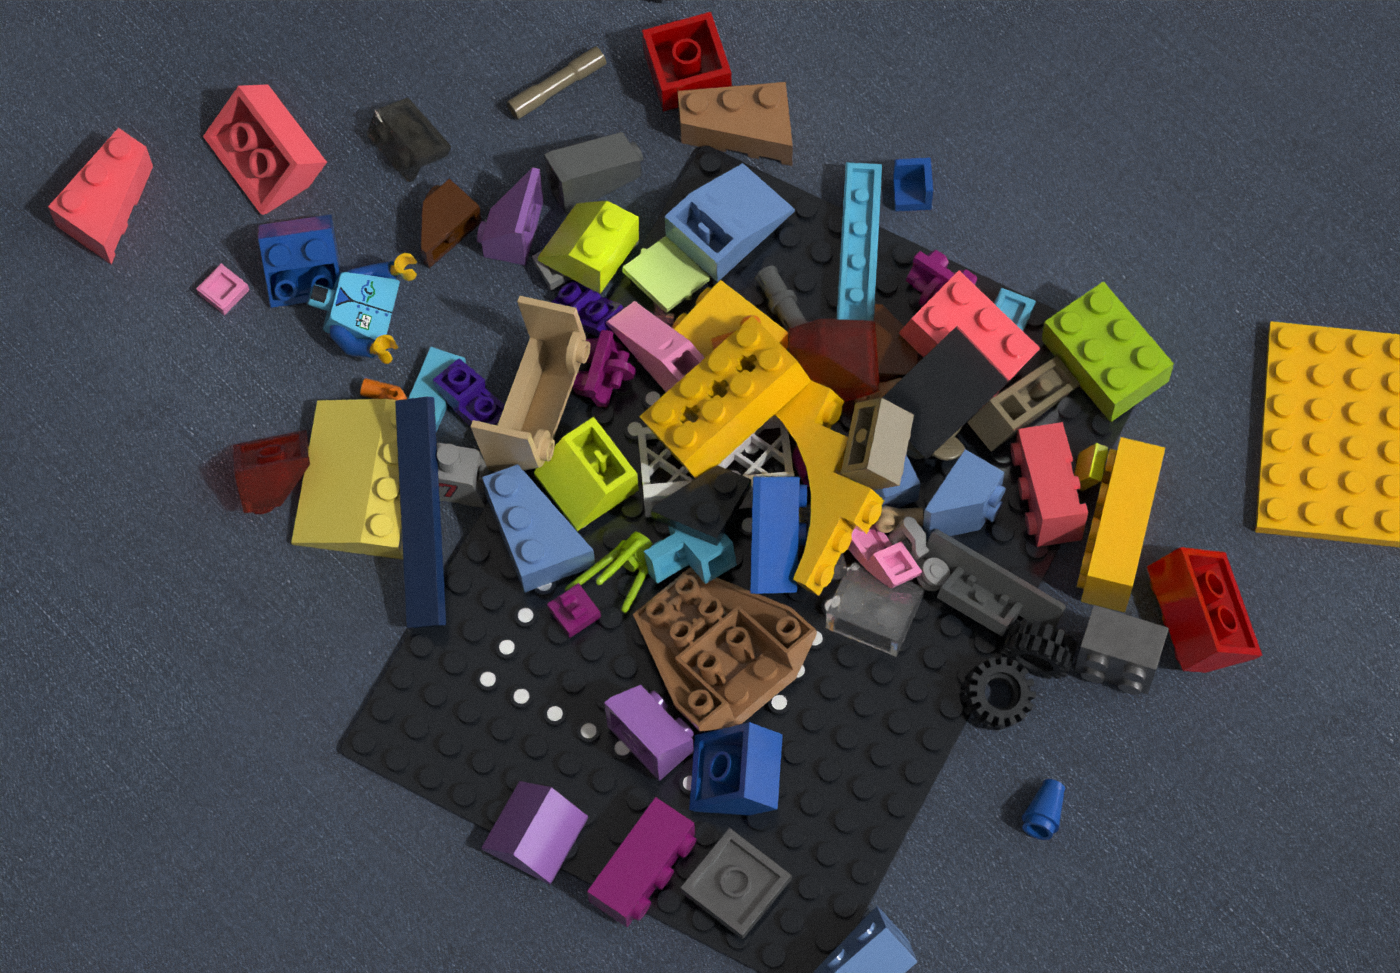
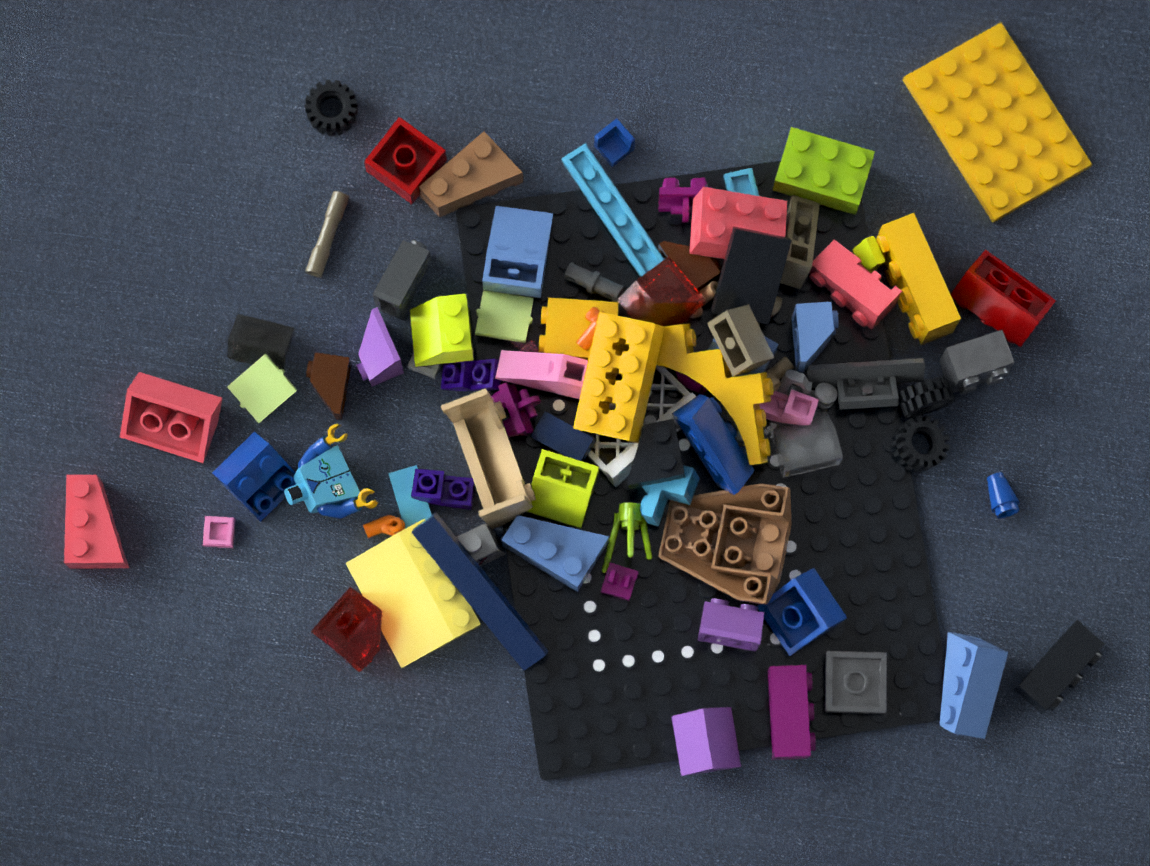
camera: 40 degrees left, 10 degrees up
none -> yellowish green piece [227,353,297,423]
none -> dark blue tile [530,411,596,462]

